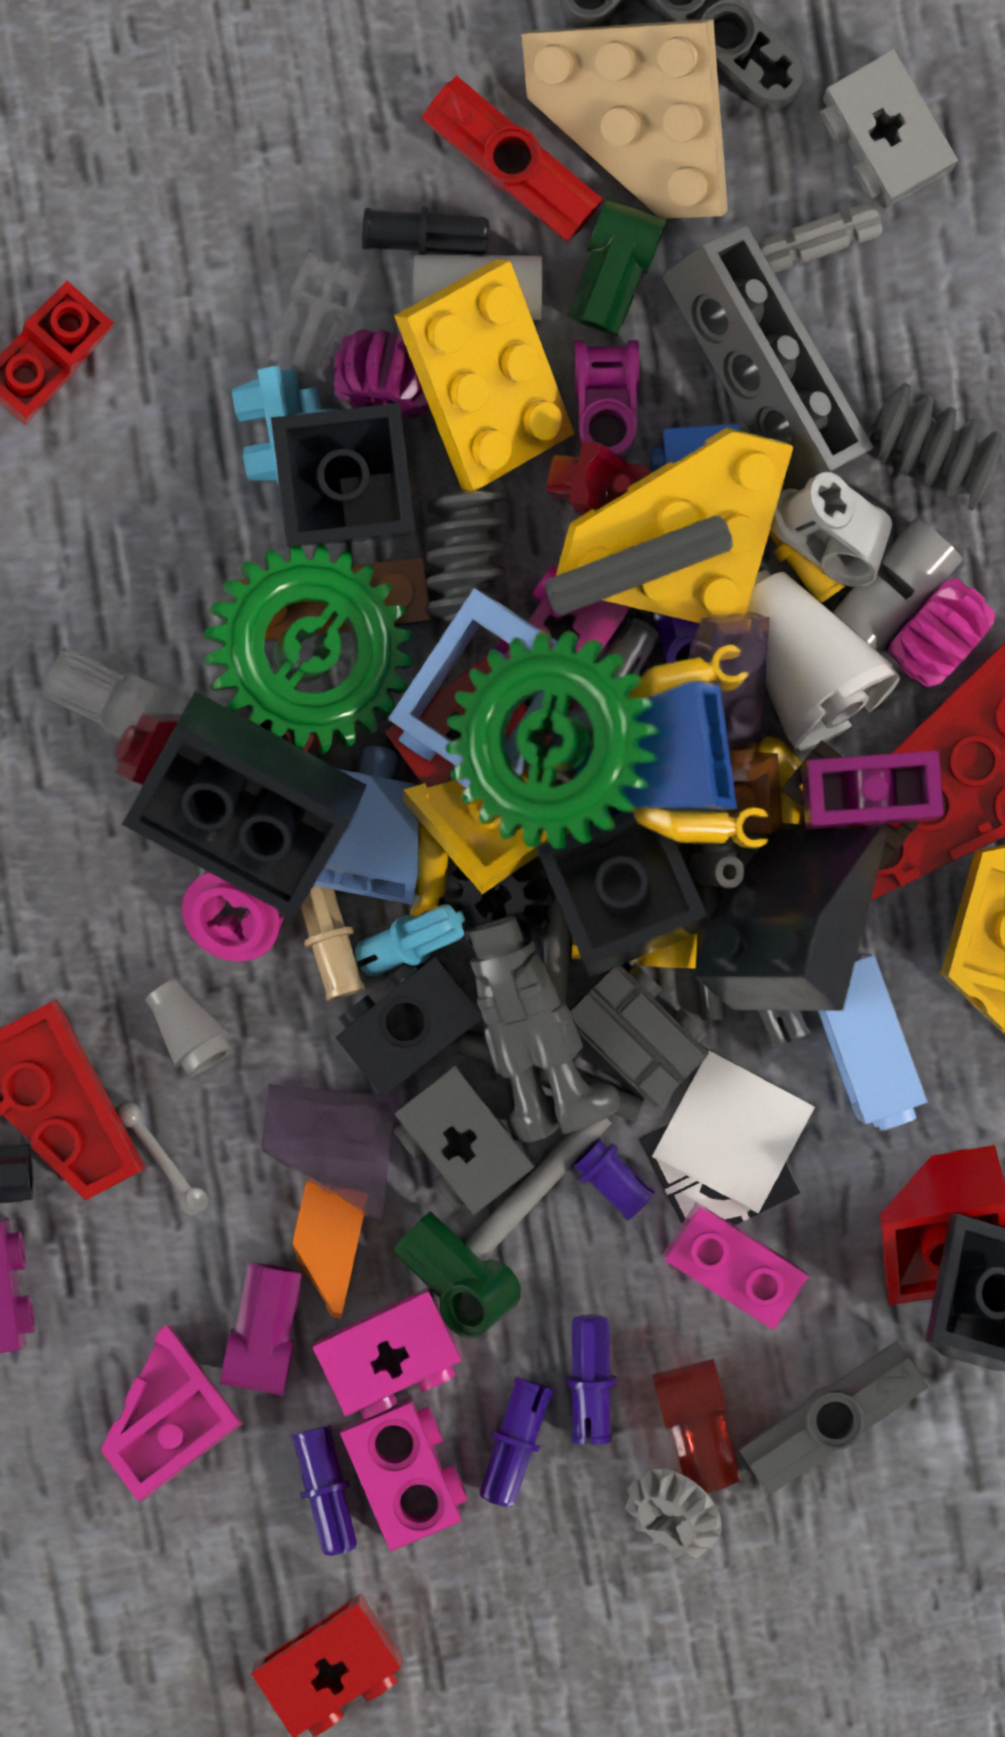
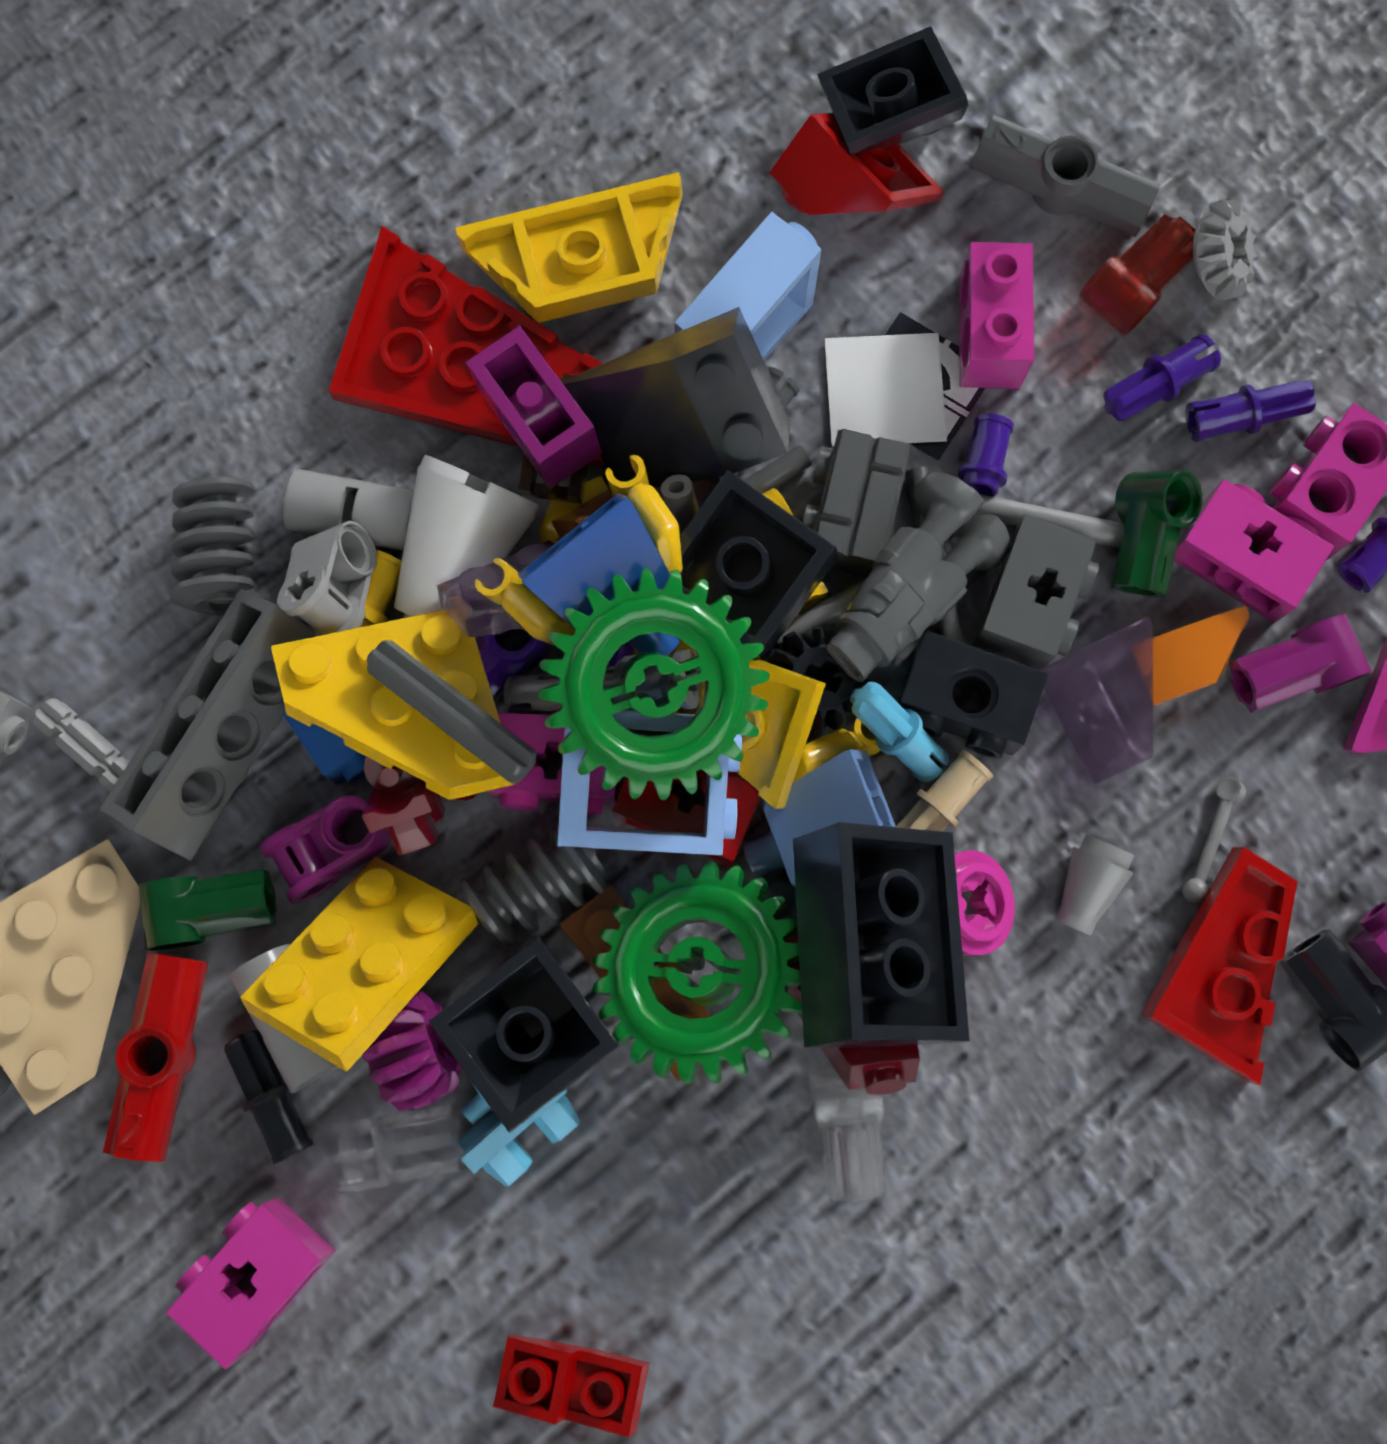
camera: 120 degrees left, 10 degrees down
dark pink gear [888,578,996,688] -> none
none -> dark pink brick [166,1197,336,1370]

